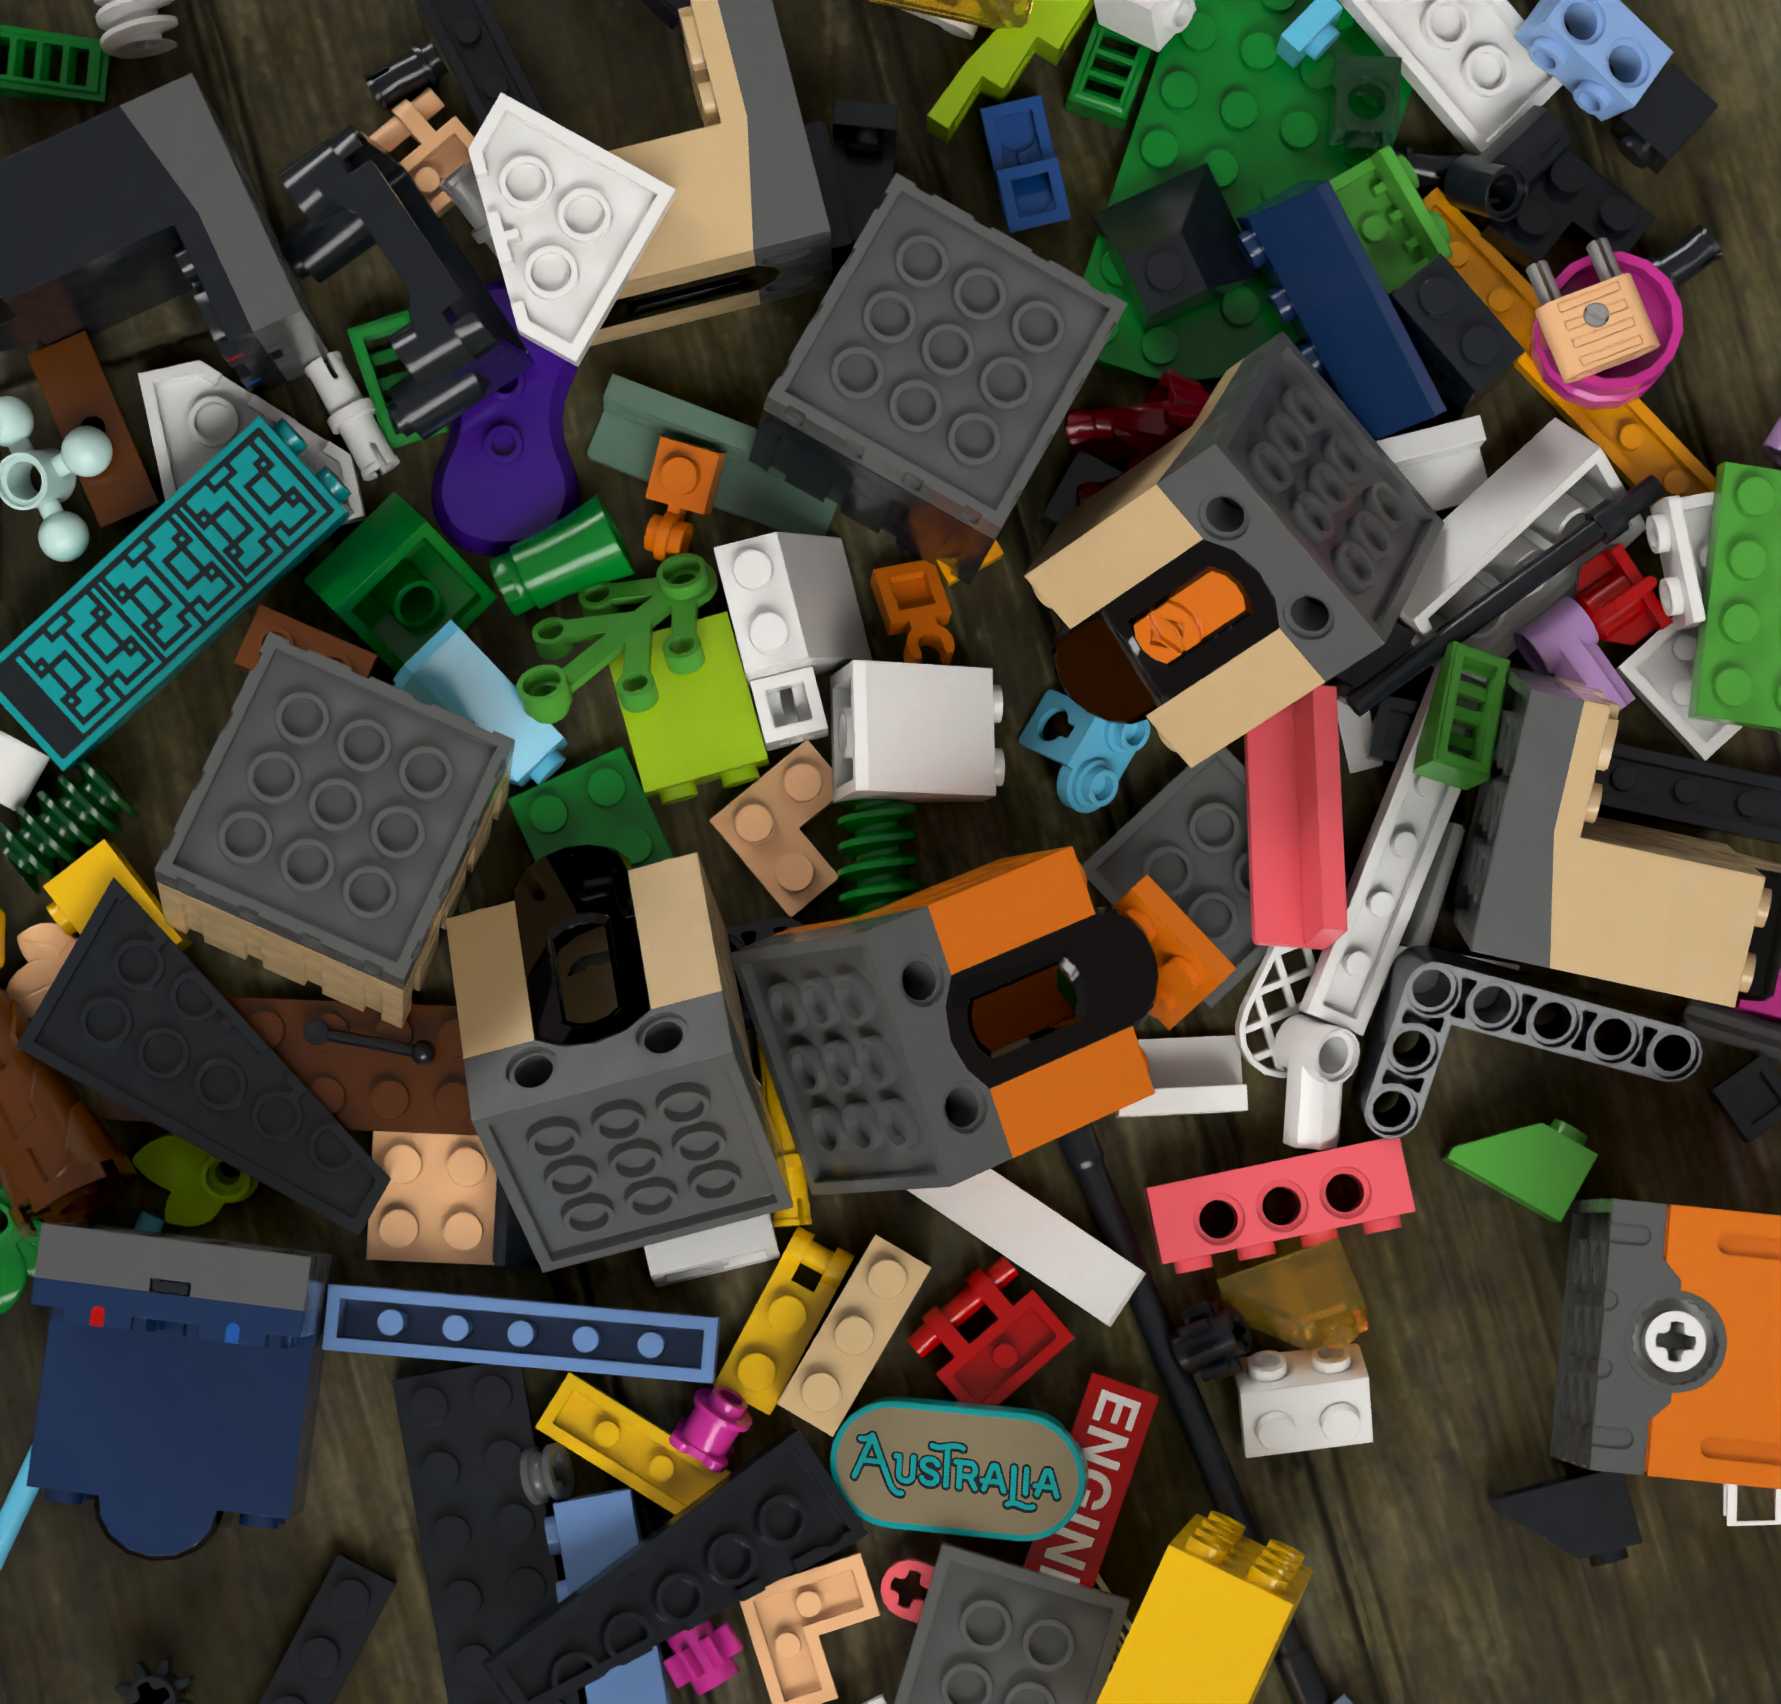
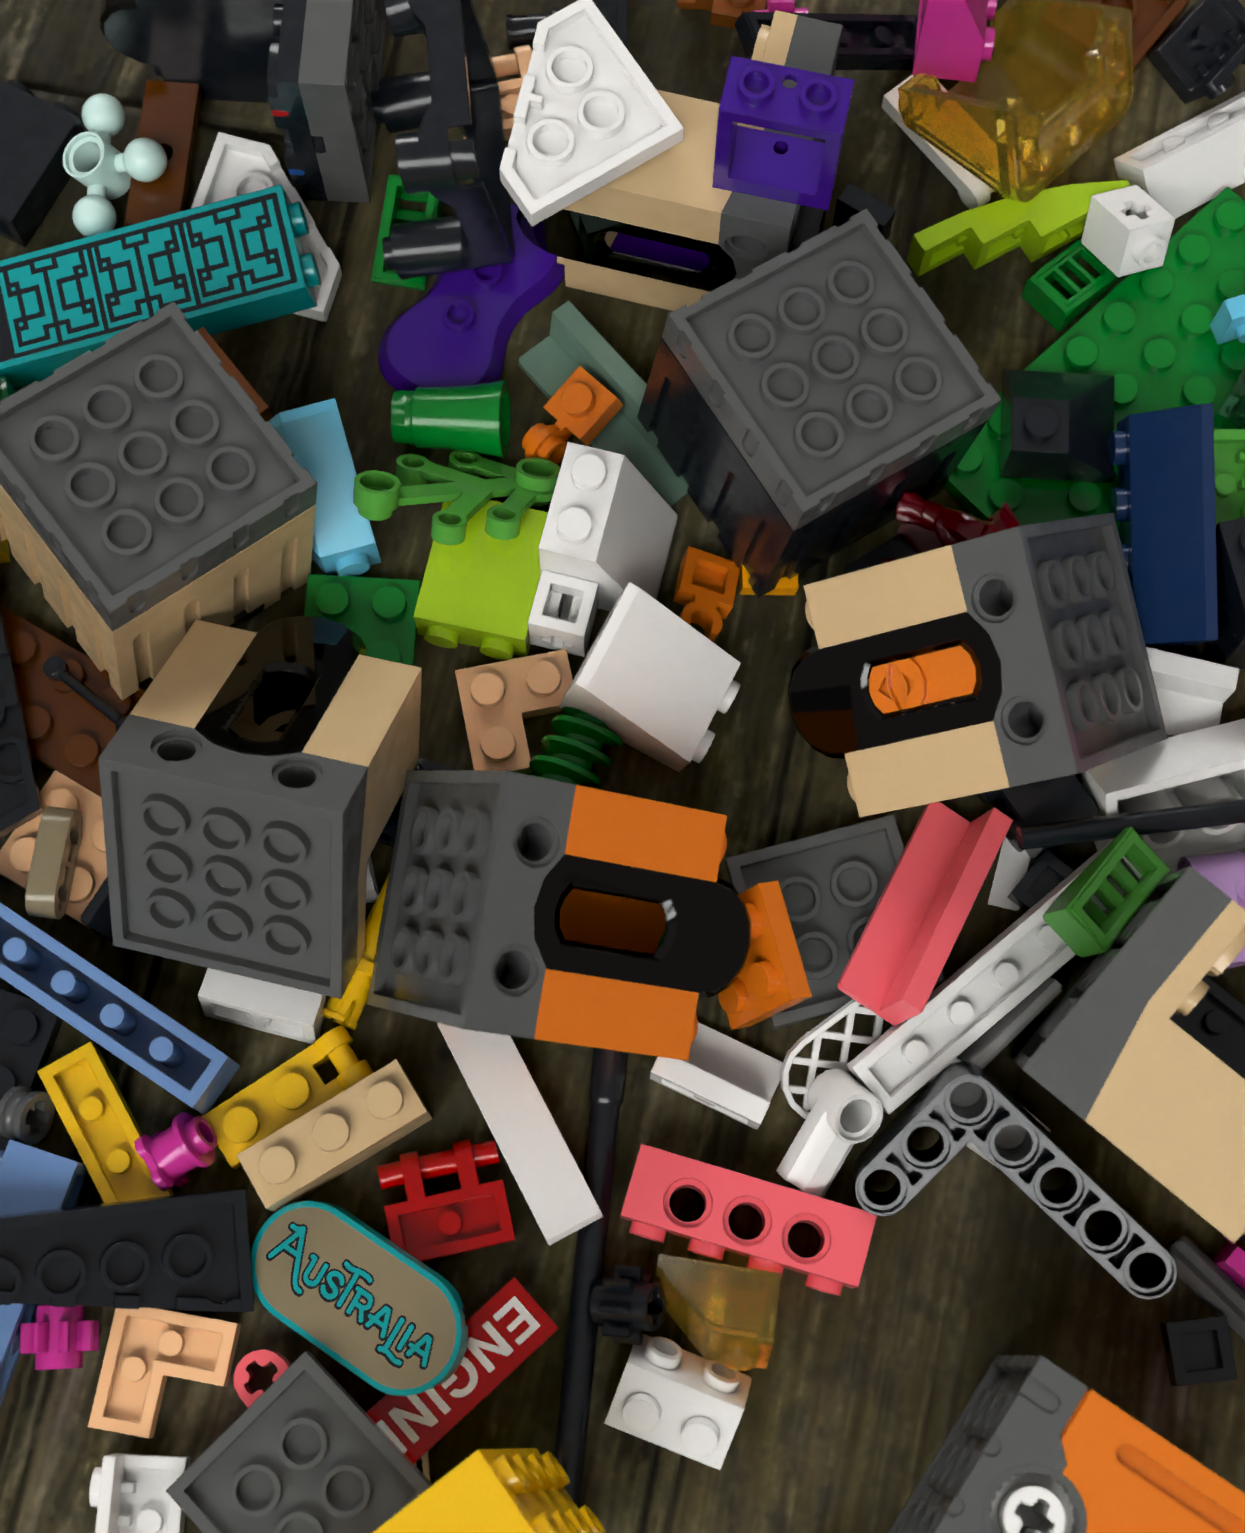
camera: 30 degrees right, 10 degrees down
green slope [303,492,498,675] -> none
white pin [304,351,400,481] -> none
blue slope [978,95,1071,233] -> none
medium azure bracket [1019,689,1150,813] -> none
bright green slope [1440,1118,1598,1222] -> none
none -> dark tan beam [25,806,83,919]
none -> dark purple window [712,56,855,211]

